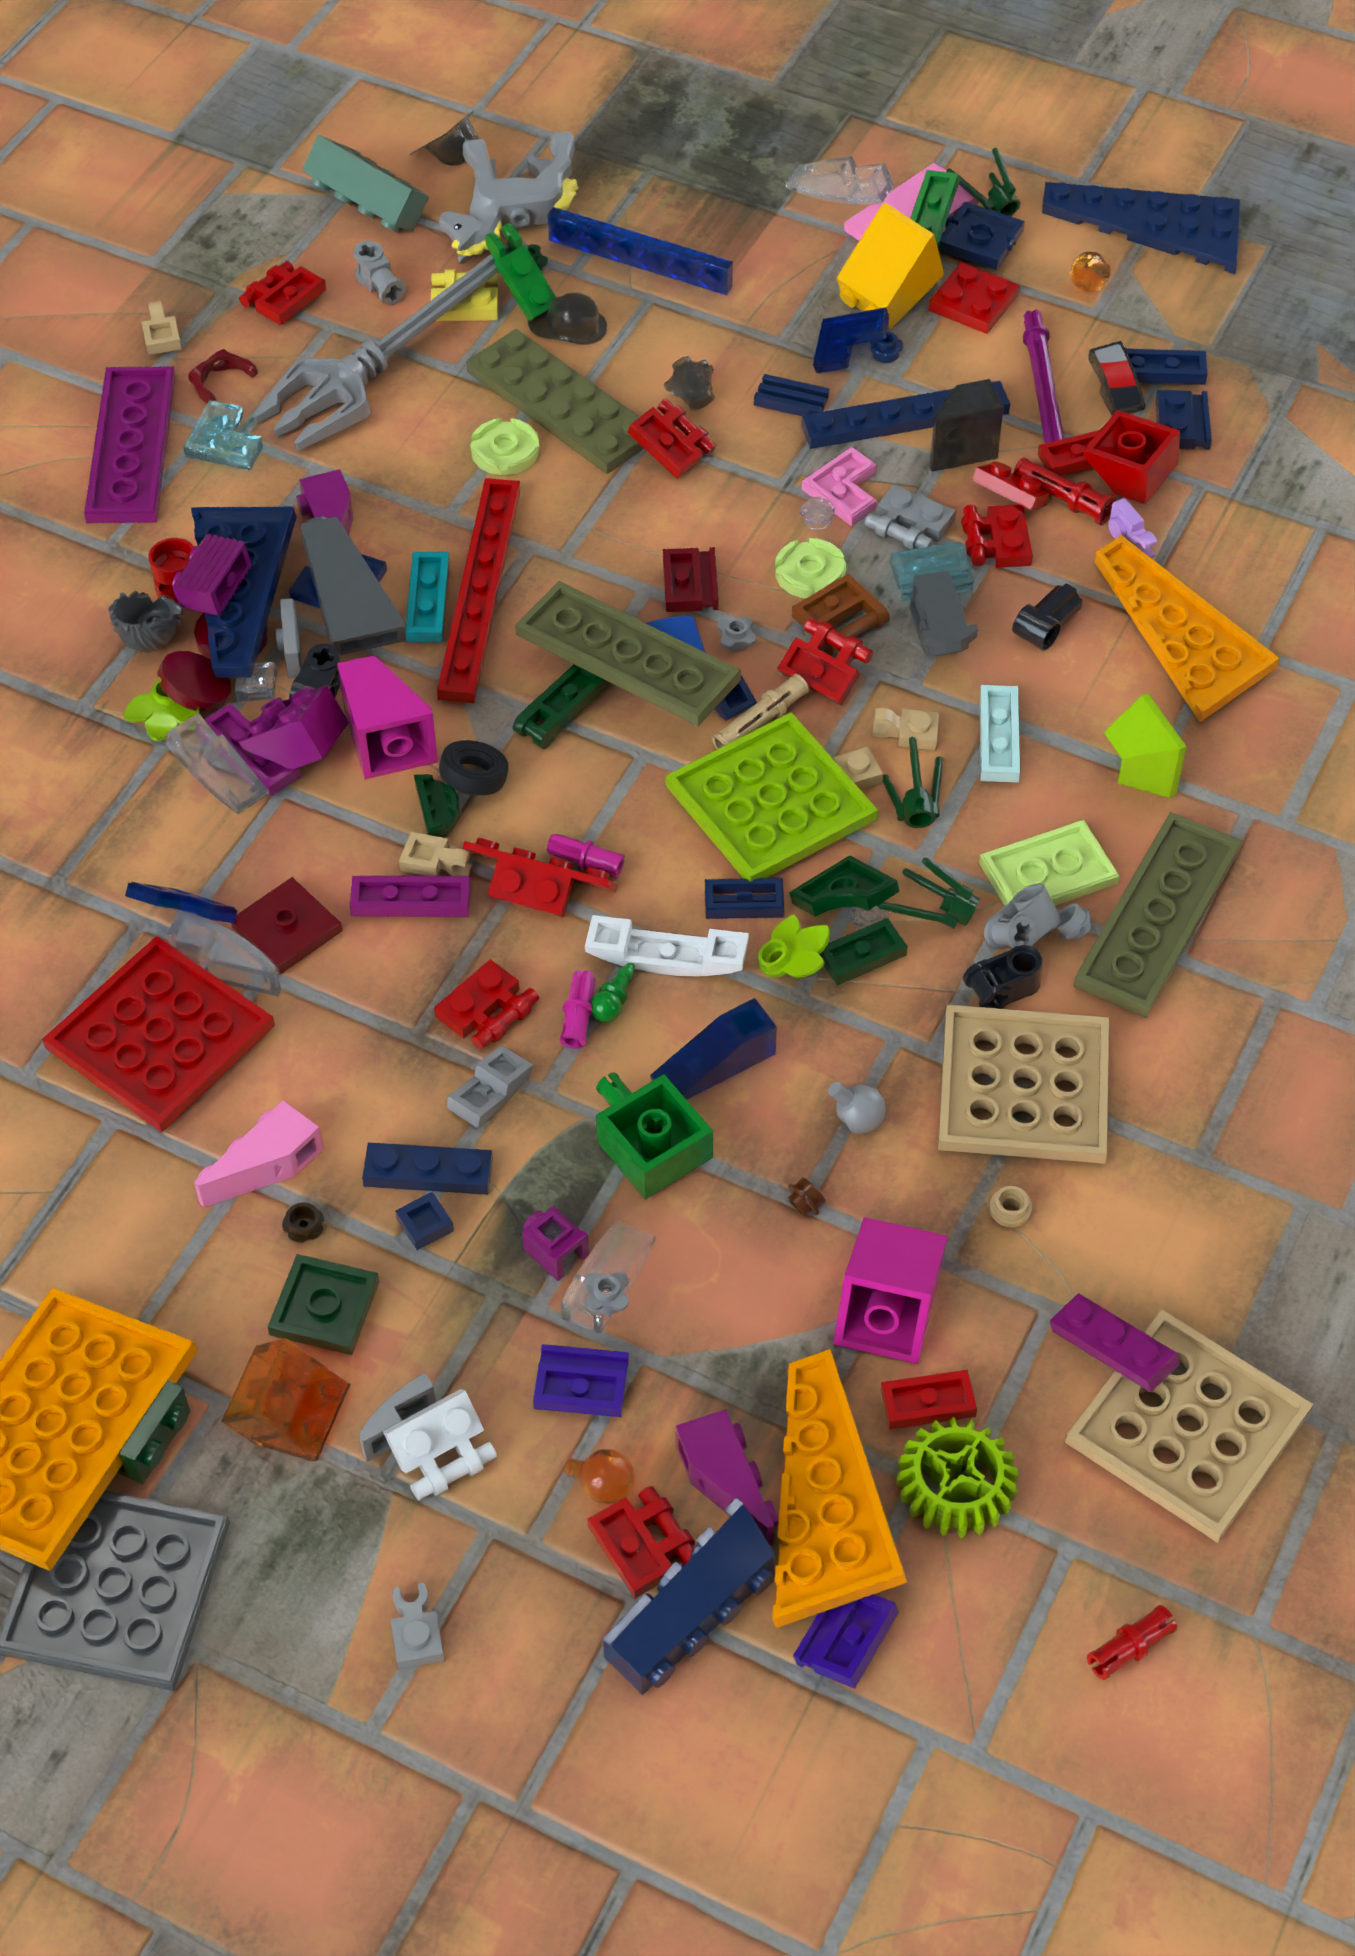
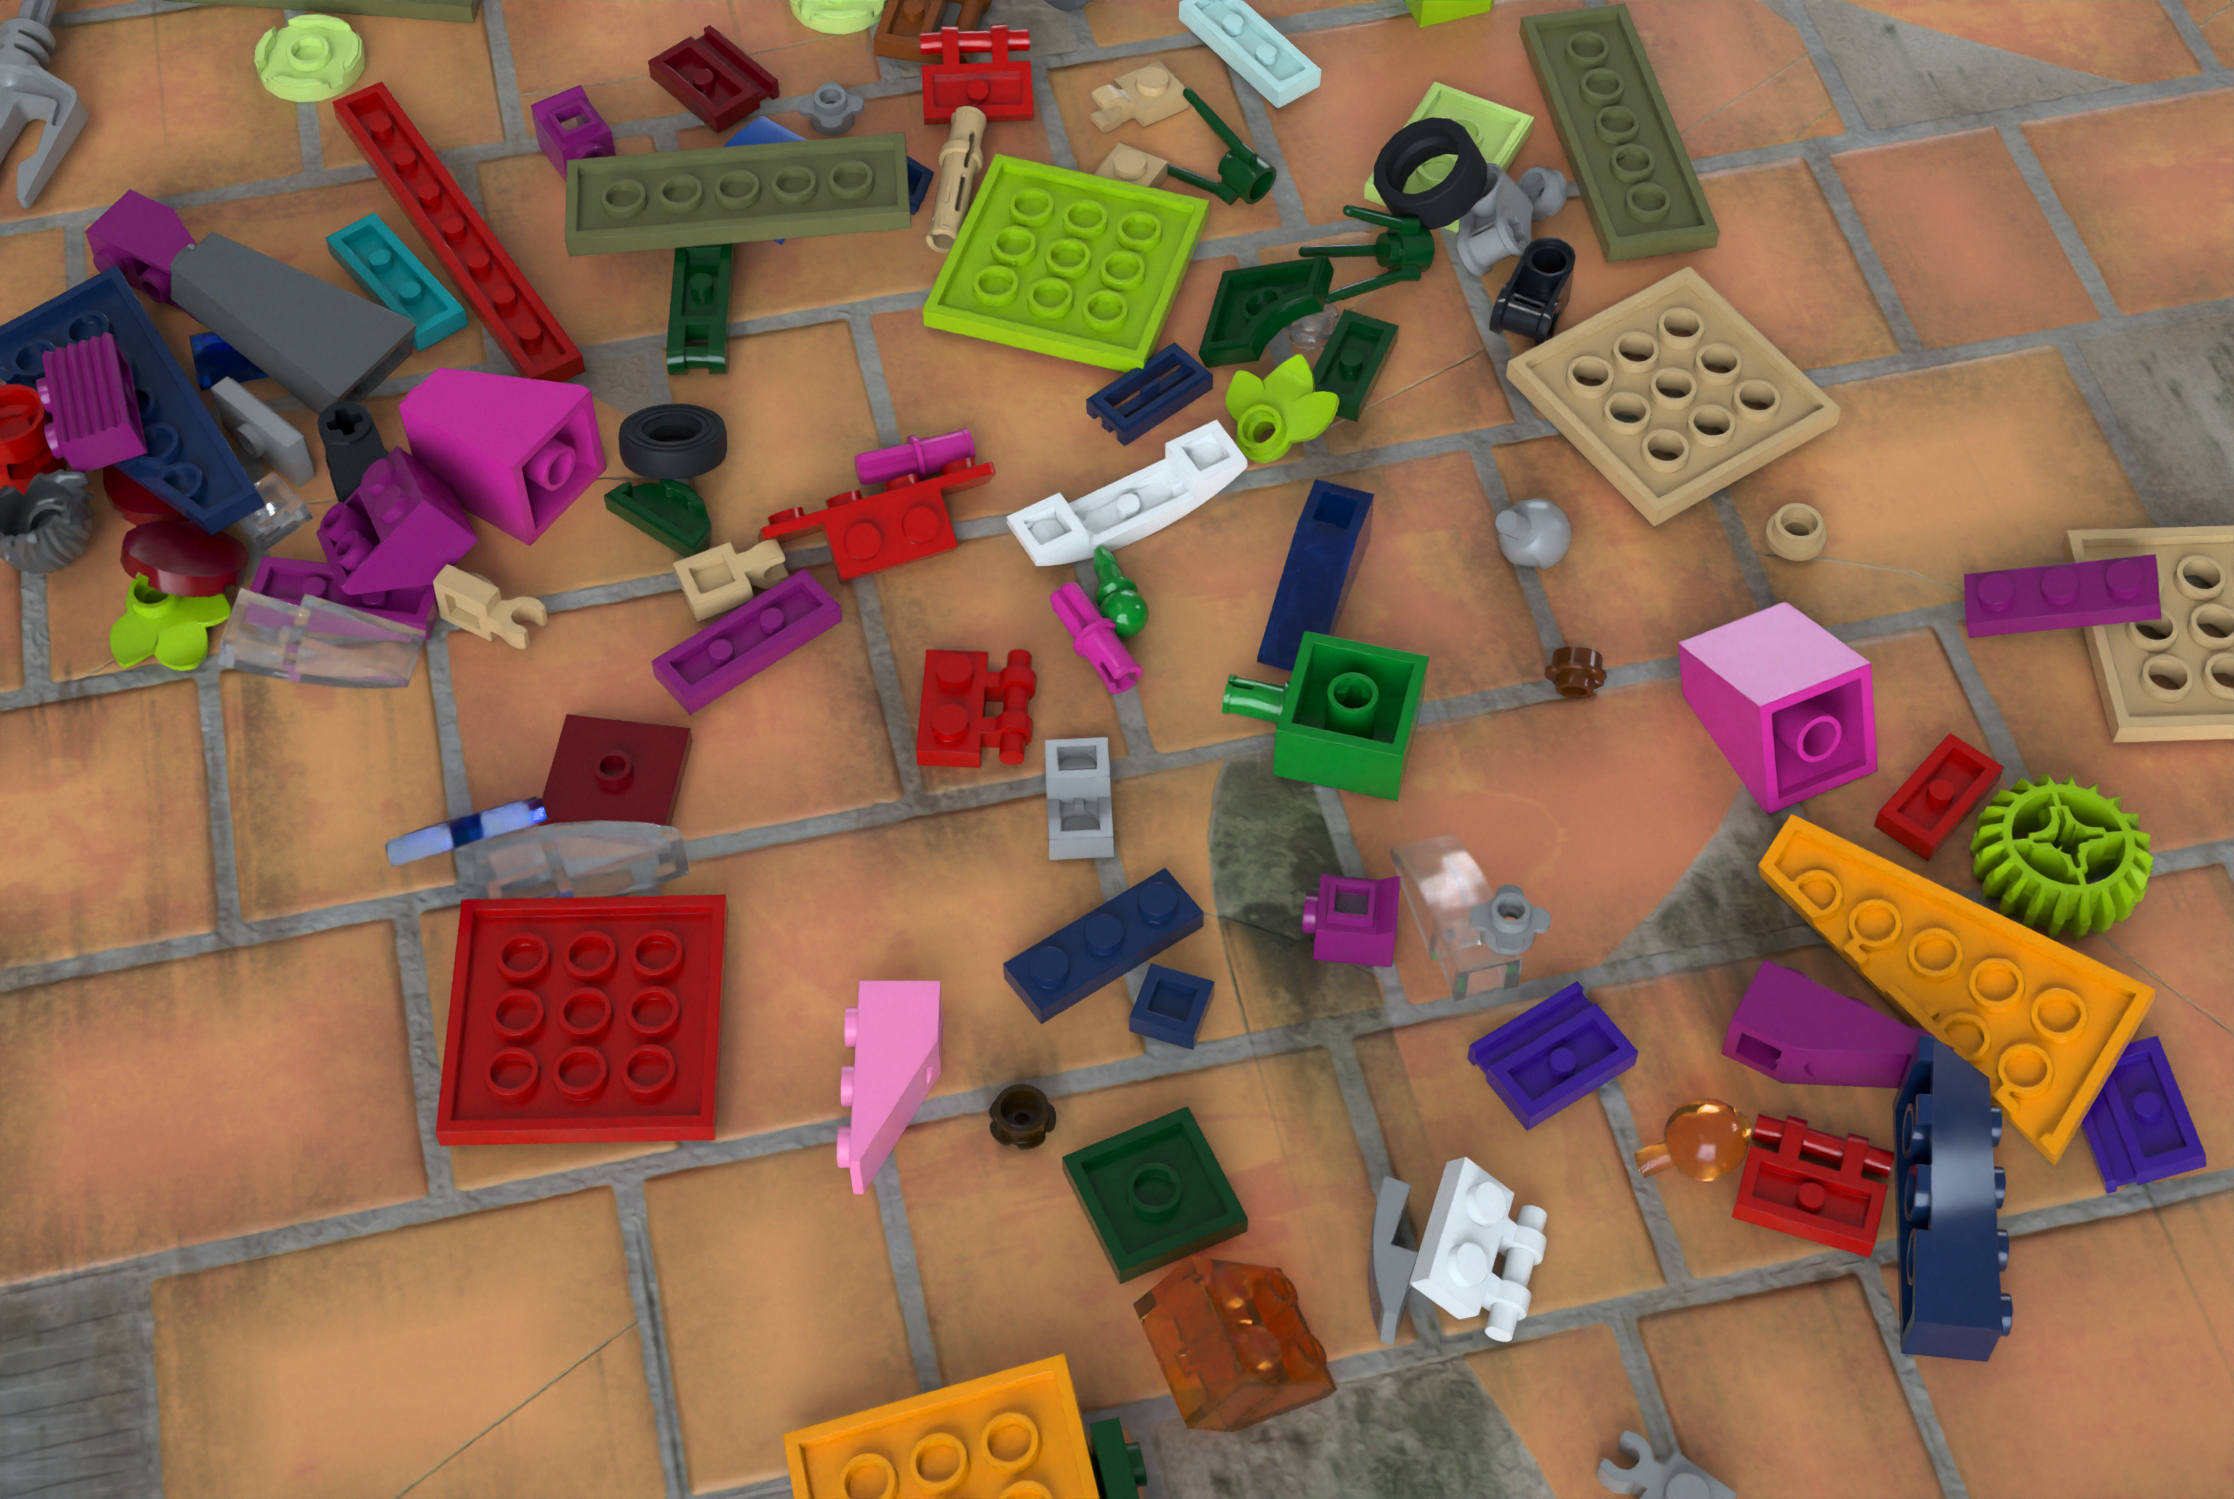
camera: 40 degrees left, 0 degrees up
none -> tan plate [433,564,548,649]
none -> magenta window [531,85,616,182]
none -> black tyre [1373,117,1487,230]

